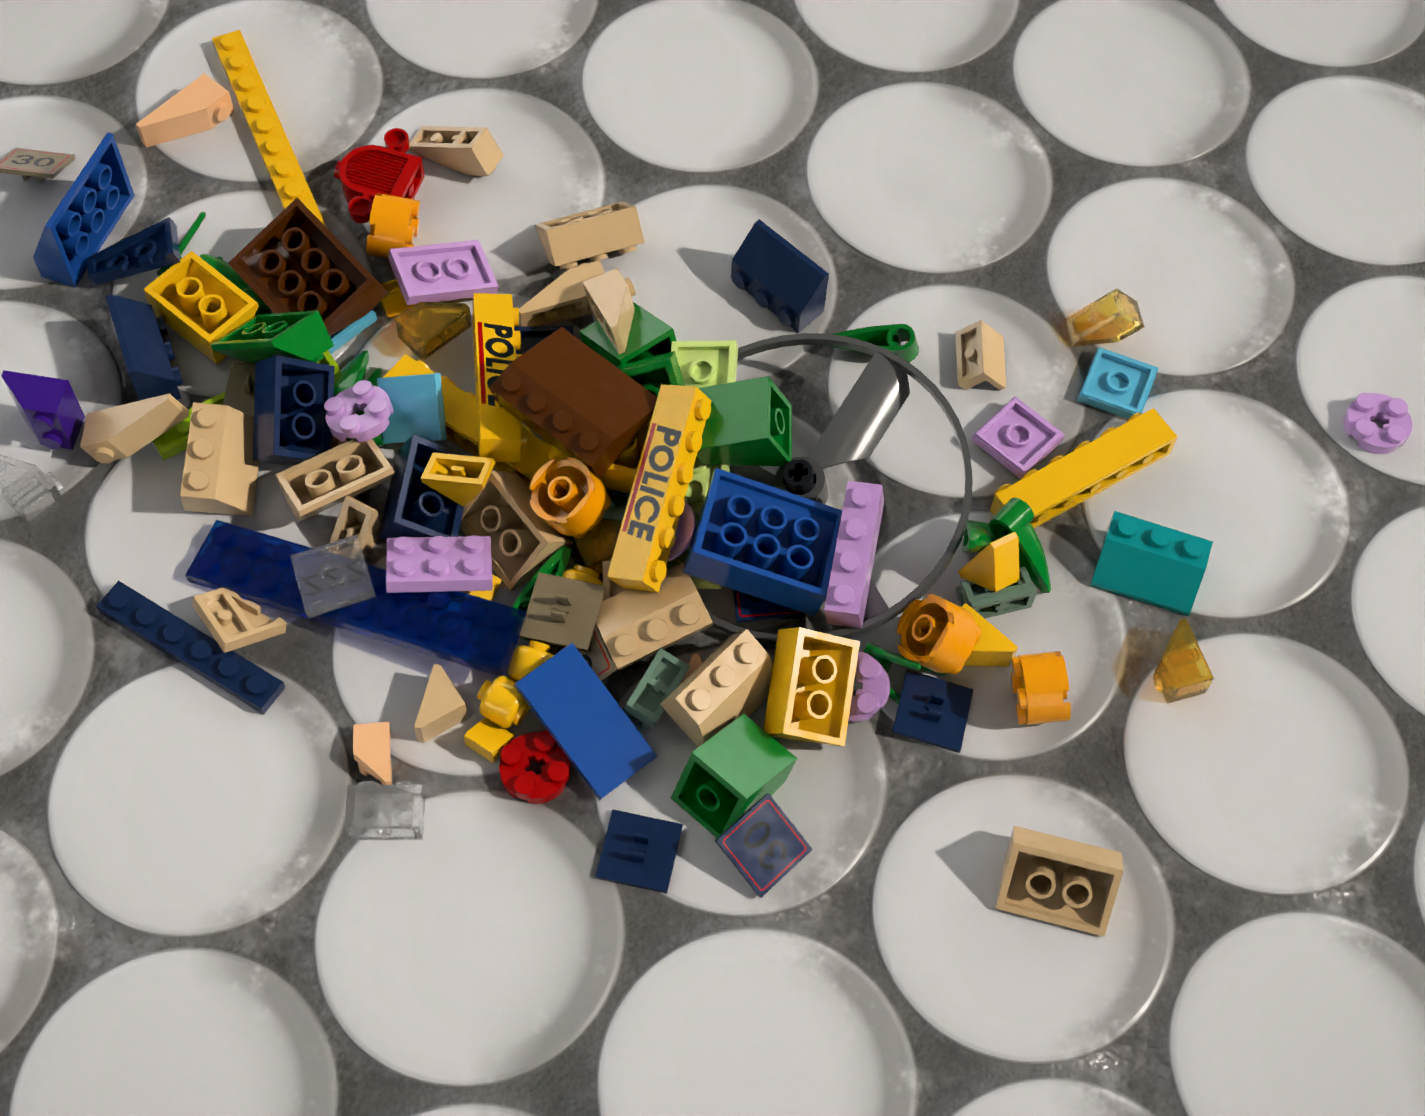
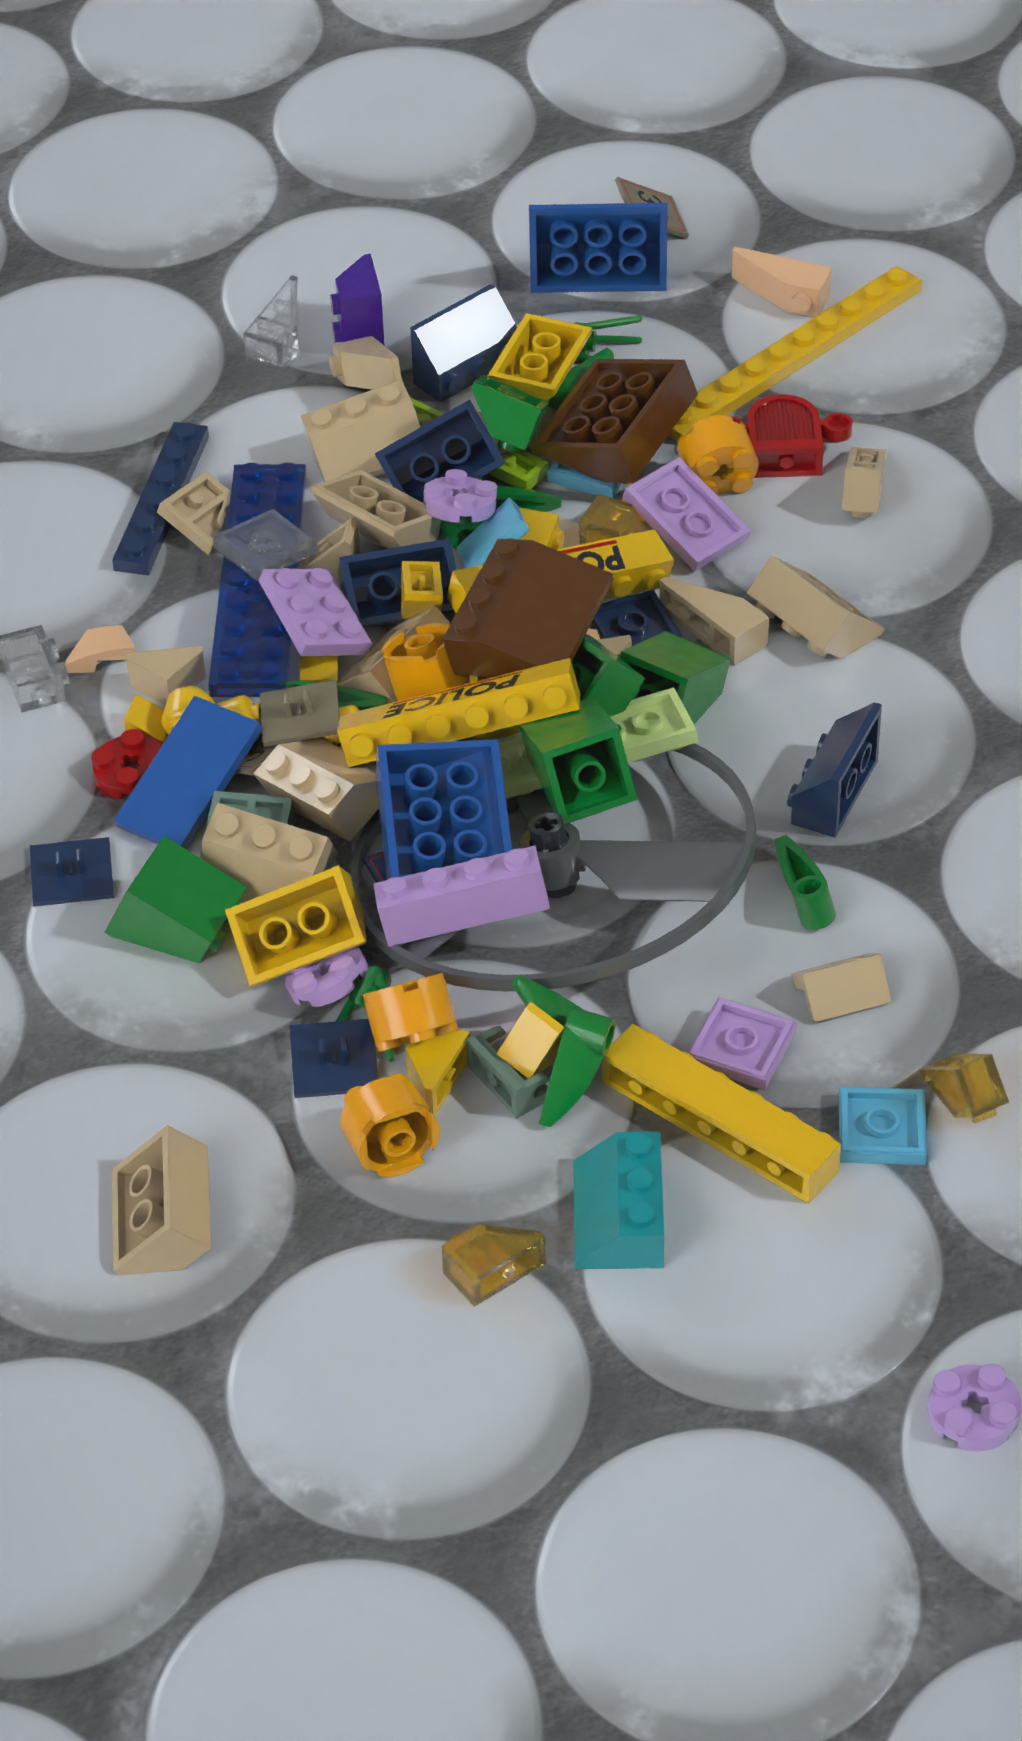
camera: 75 degrees right, 15 degrees down
dark blue wing [87,217,180,285] -> none
tan slope [582,268,636,354] -> none
dark blue piece [715,793,813,898] -> none

